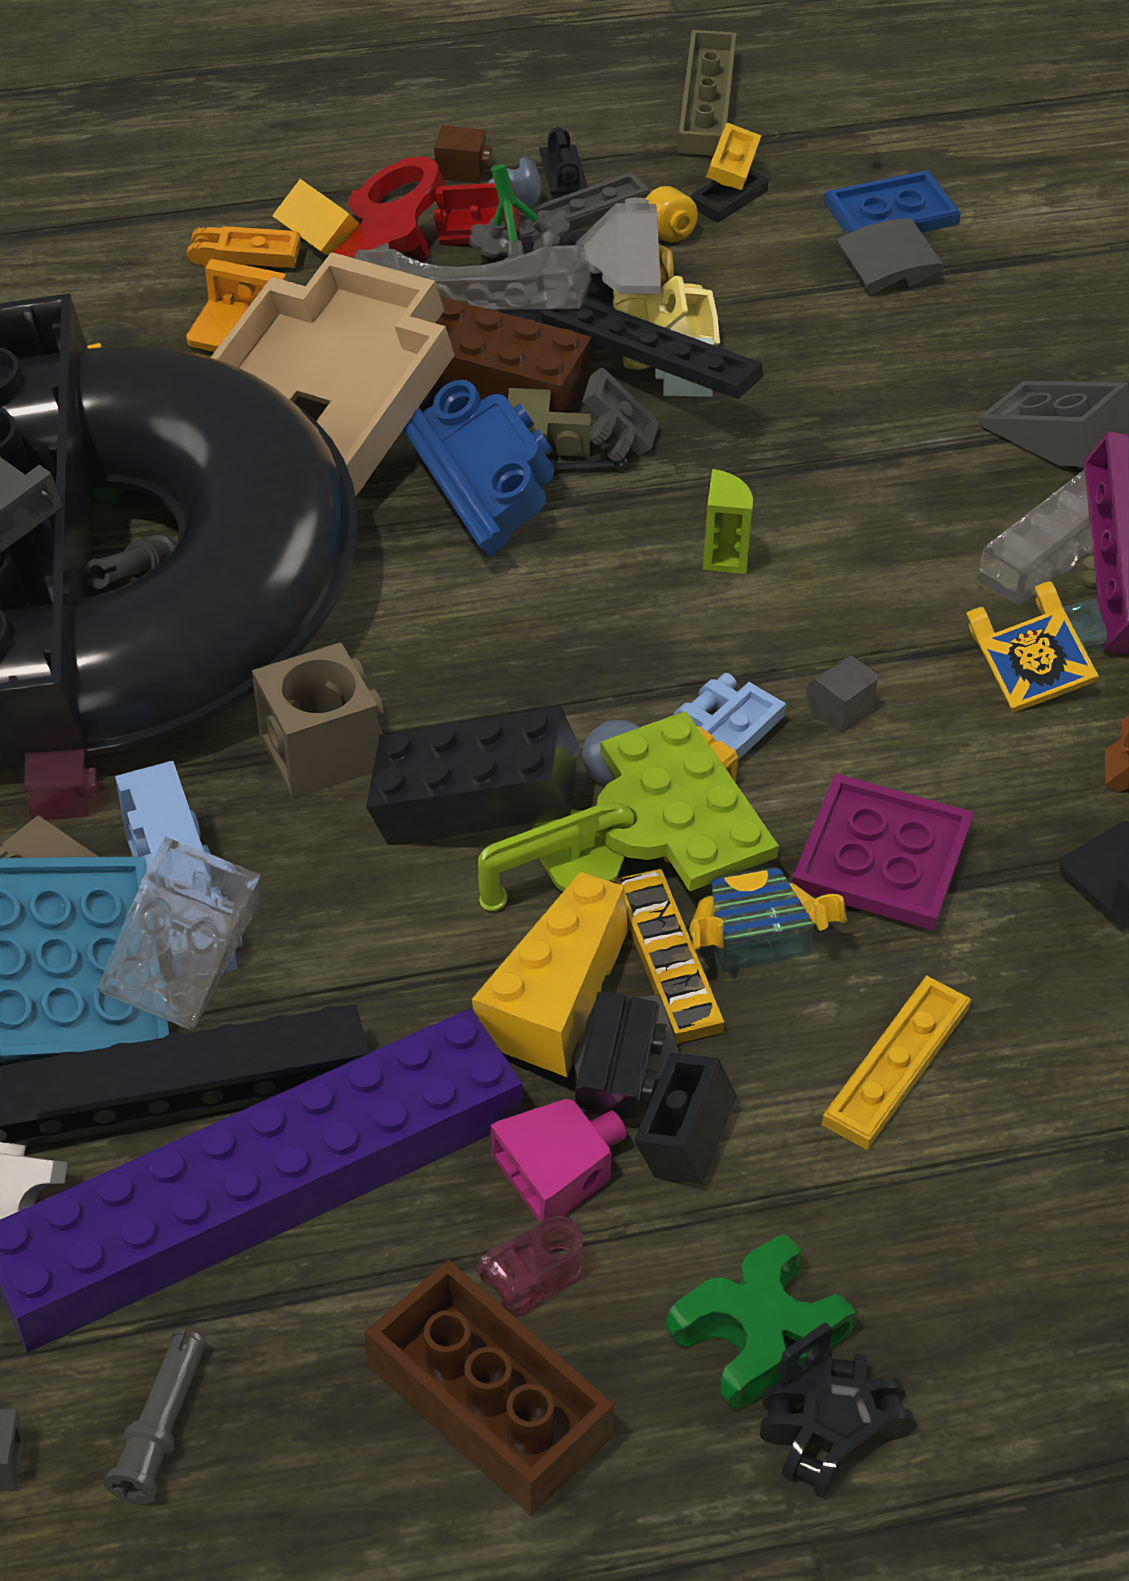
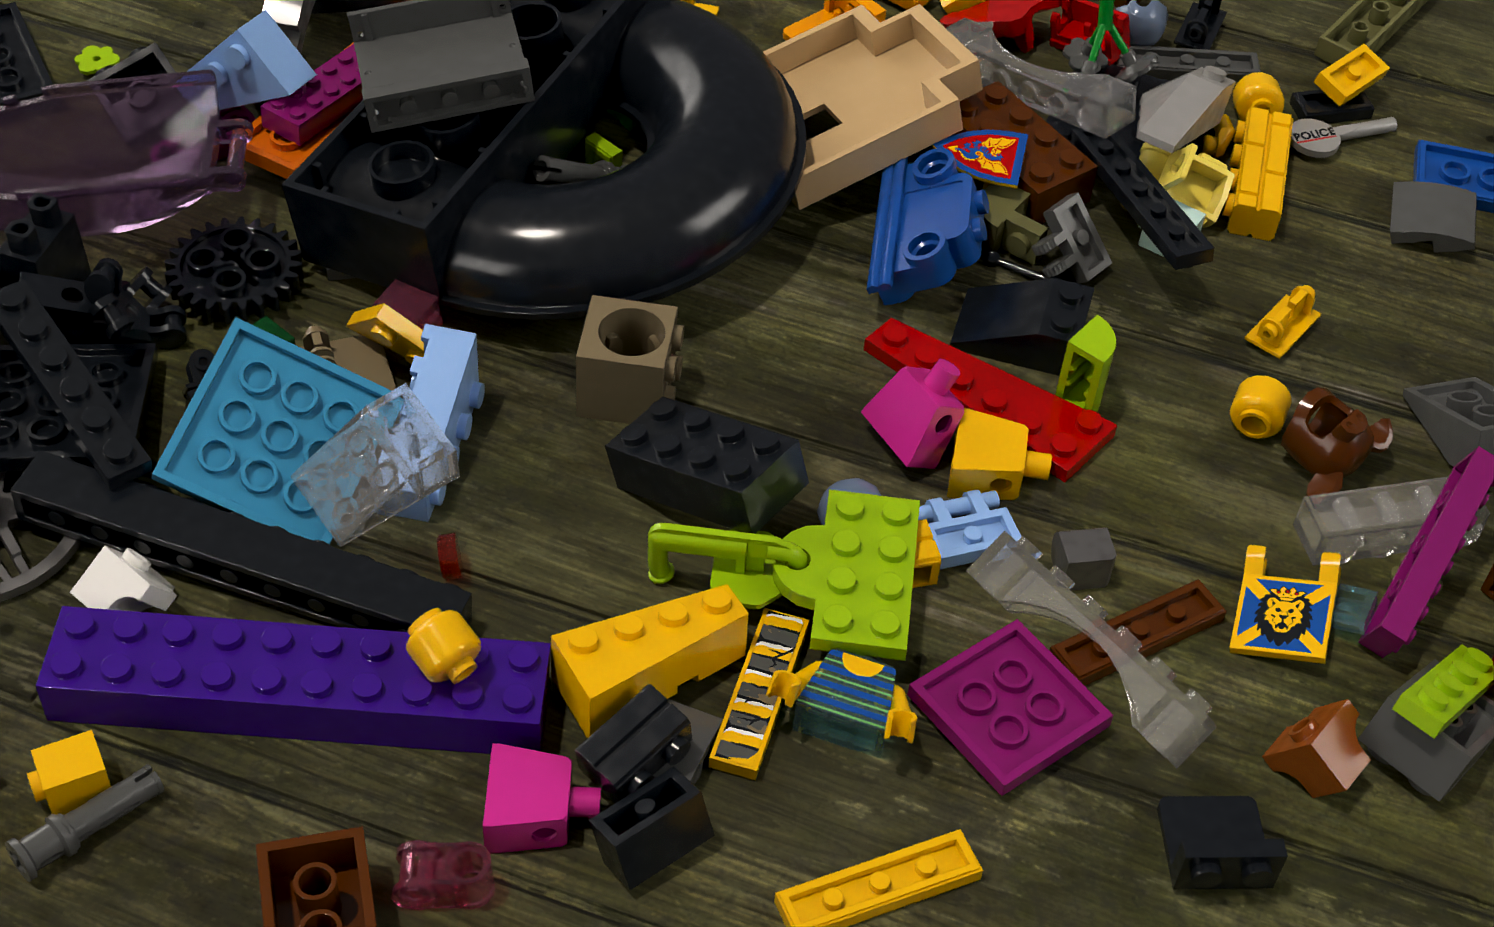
camera: 30 degrees right, 0 degrees up
none -> yellow brick [27,730,111,815]
none -> yellow wing [346,303,424,364]
none -> yellow head [406,608,481,684]
none -> clear red tile [437,532,463,581]
none -> lime tile [585,132,623,167]
none -> dark pink torso [861,359,964,469]
none -> red wing [864,318,1117,483]
none -> shield [932,129,1028,190]
none -> yellow torso [947,408,1052,500]
none -> black slope [950,278,1094,376]
none -> clear arch [966,530,1217,769]
none -> reddish brown tile [1049,579,1227,686]
none -> yellow brick [1222,107,1293,241]
none -> yellow head [1230,375,1292,439]
none -> yellow hinge [1244,285,1322,359]
none -> reddish brown piece [1281,387,1393,507]
none -> light grey piece [1290,117,1397,158]

